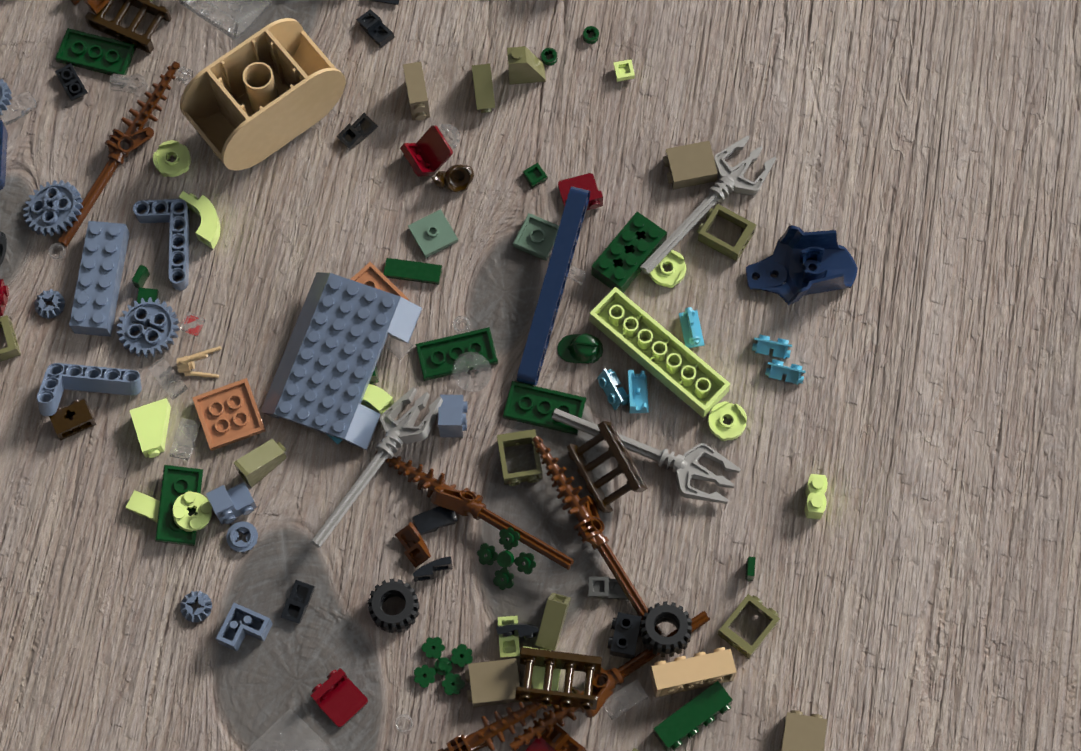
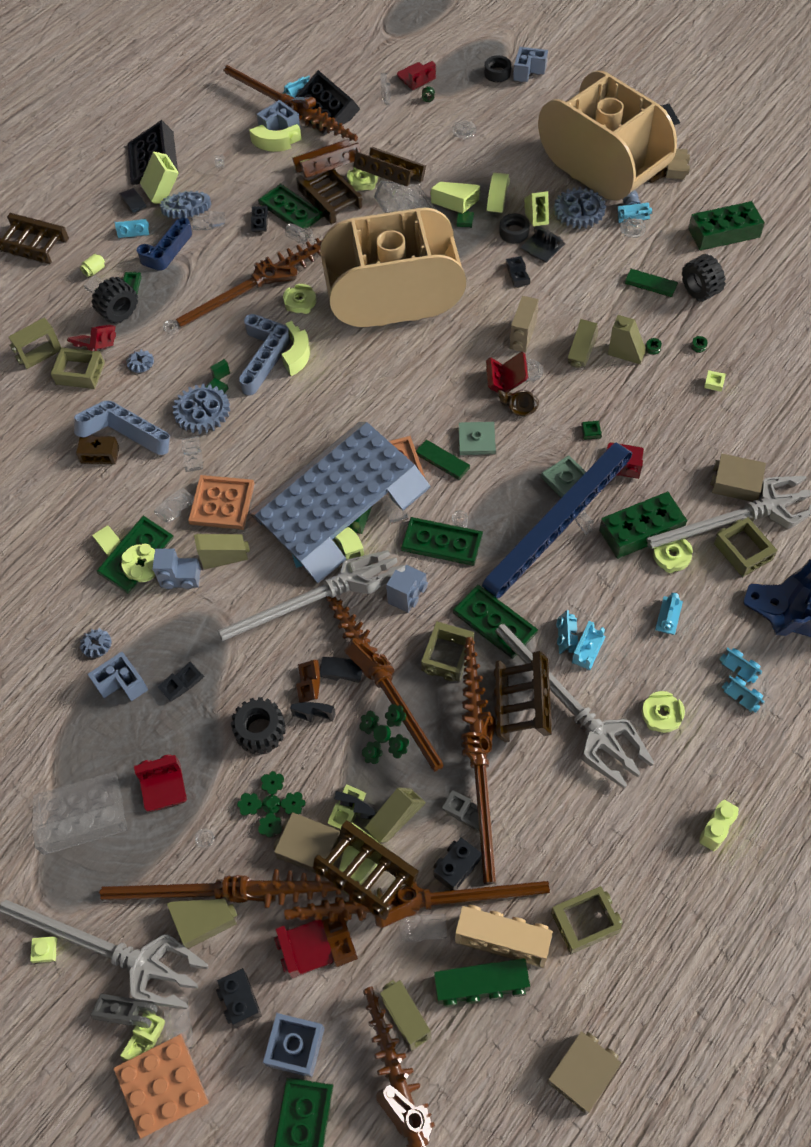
camera: 30 degrees right, 10 degrees down
sand blue gear [23,180,83,237] -> none
sand blue brick [69,221,130,337] -> none
yellowish green slope [130,398,171,458] -> none
tan plant [177,346,222,378] -> none
clear tile [180,312,206,337] -> none
sand blue gear [227,521,258,553] -> none
black slope [337,113,378,149] -> none
clear brick [452,352,492,392] -> none
dark green piece [557,334,604,364] -> none
yellowish green brick [589,287,730,418] -> none
black tyre [641,601,692,657] -> none
dark green tile [745,556,756,581] -> none

